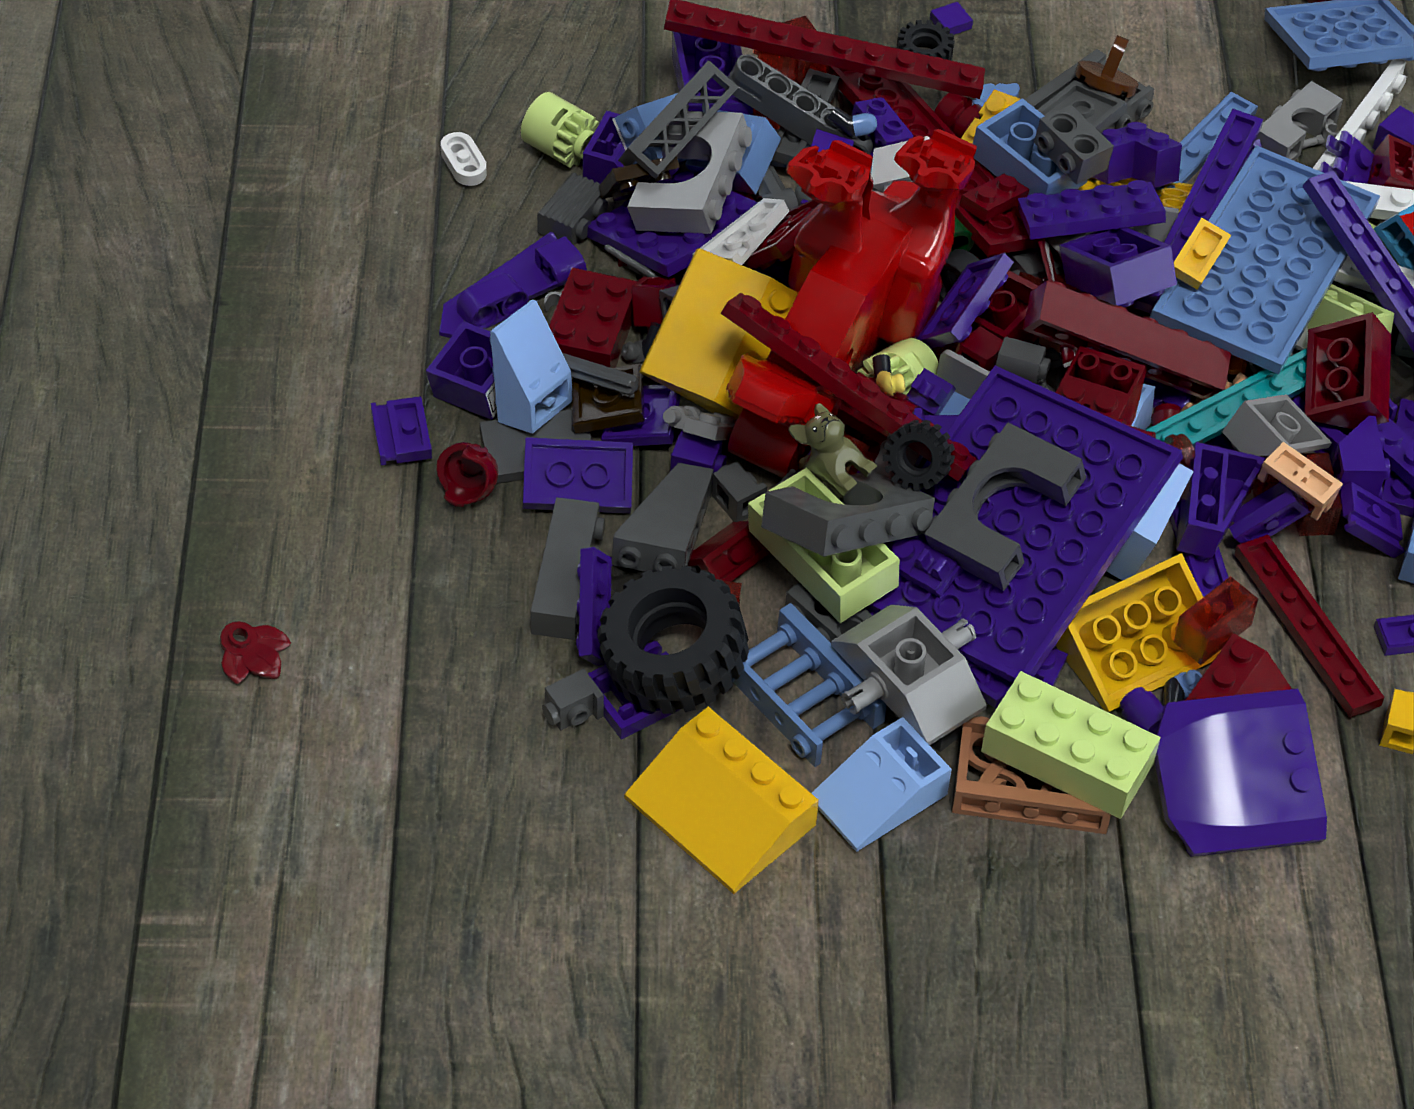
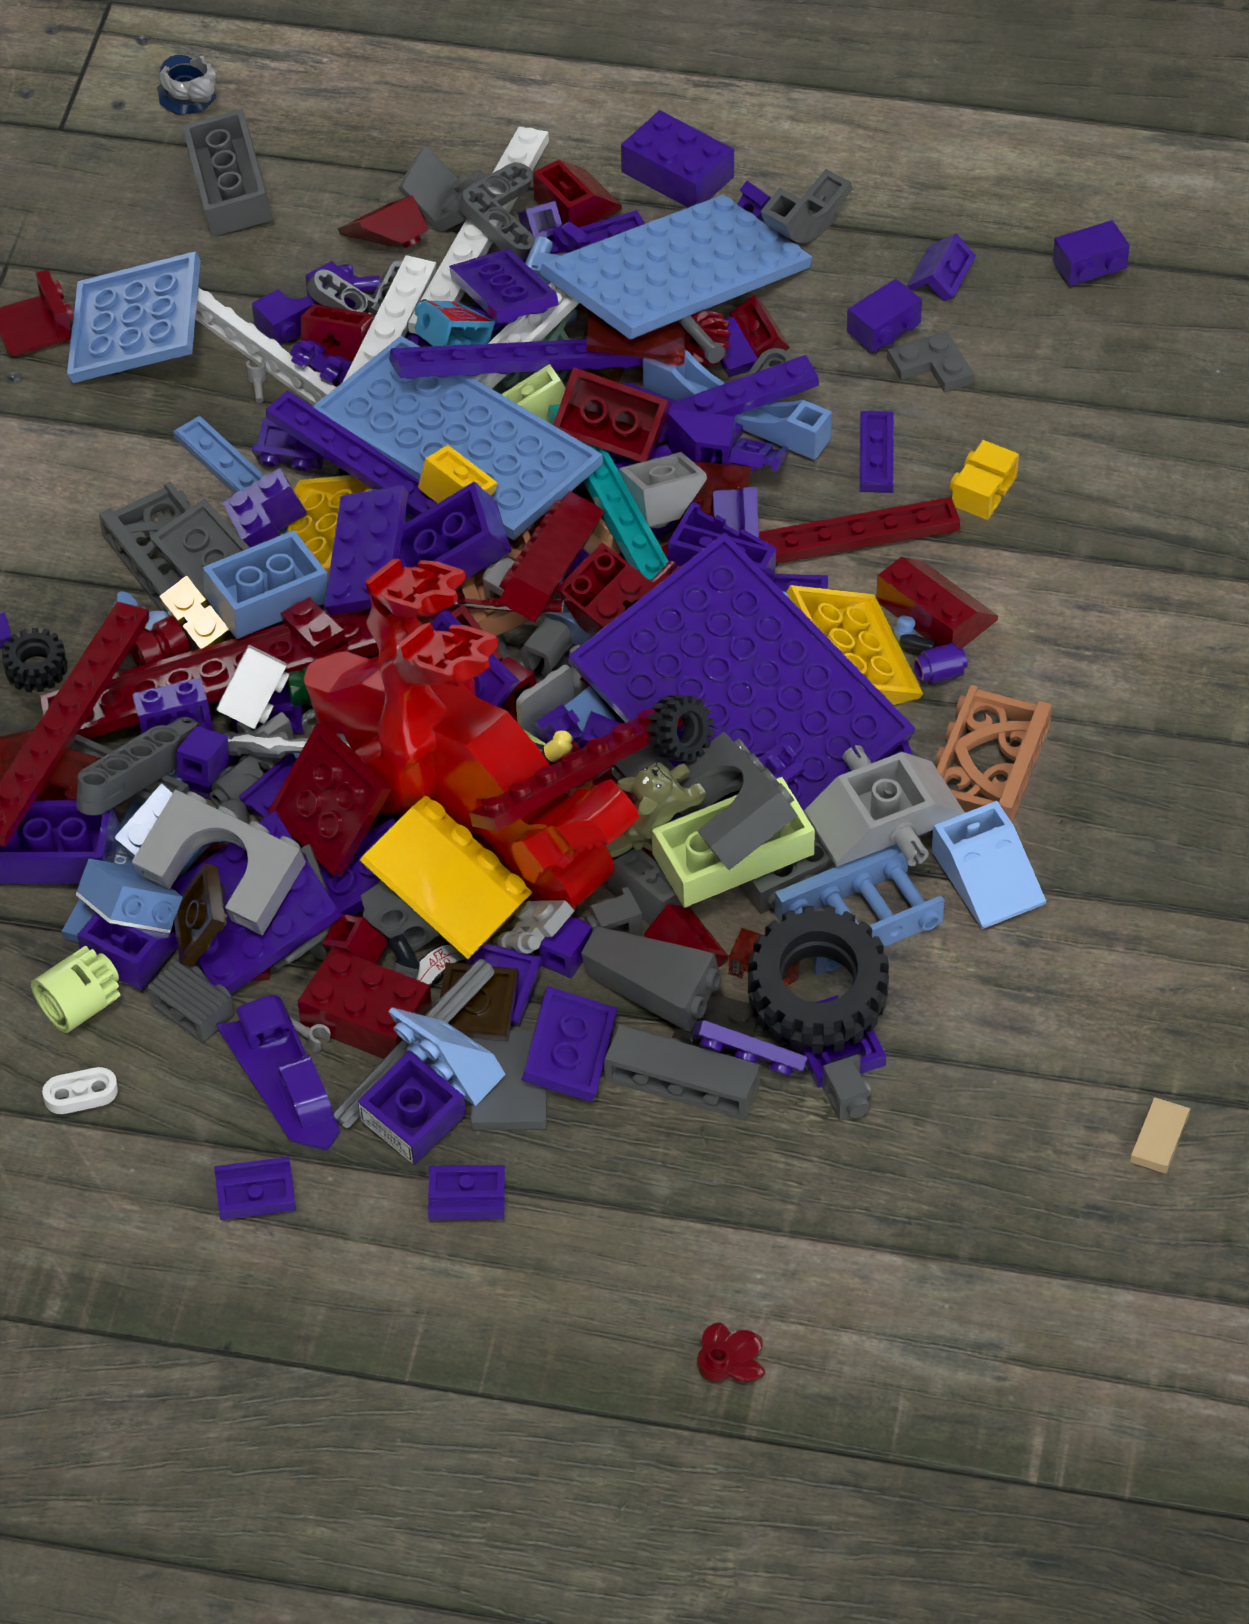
camera: 75 degrees left, 0 degrees up
dark red cap [437,442,499,507] -> none
dark grey fence [618,60,739,179] -> none
yellow slope [624,706,819,894] -> none
white wing [692,198,789,265] -> none
arm [827,107,877,137] -> none
dark grey arch [925,422,1086,591] -> none
yellowish green brick [981,671,1161,819] -> none
dark grey brick [1034,104,1114,185] -> none
reddish brown tile [1075,35,1139,98] -> none
dark purple wedge [1155,689,1327,857] -> none
clear red plate [1164,433,1195,467] -> none
clear red brick [1174,576,1258,665] -> none
light grey arch [1256,81,1343,160] -> none
light nougat hinge [1257,442,1343,521] -> none
none -> dark purple plate [214,1157,296,1220]
none -> tan tile [1130,1097,1190,1174]

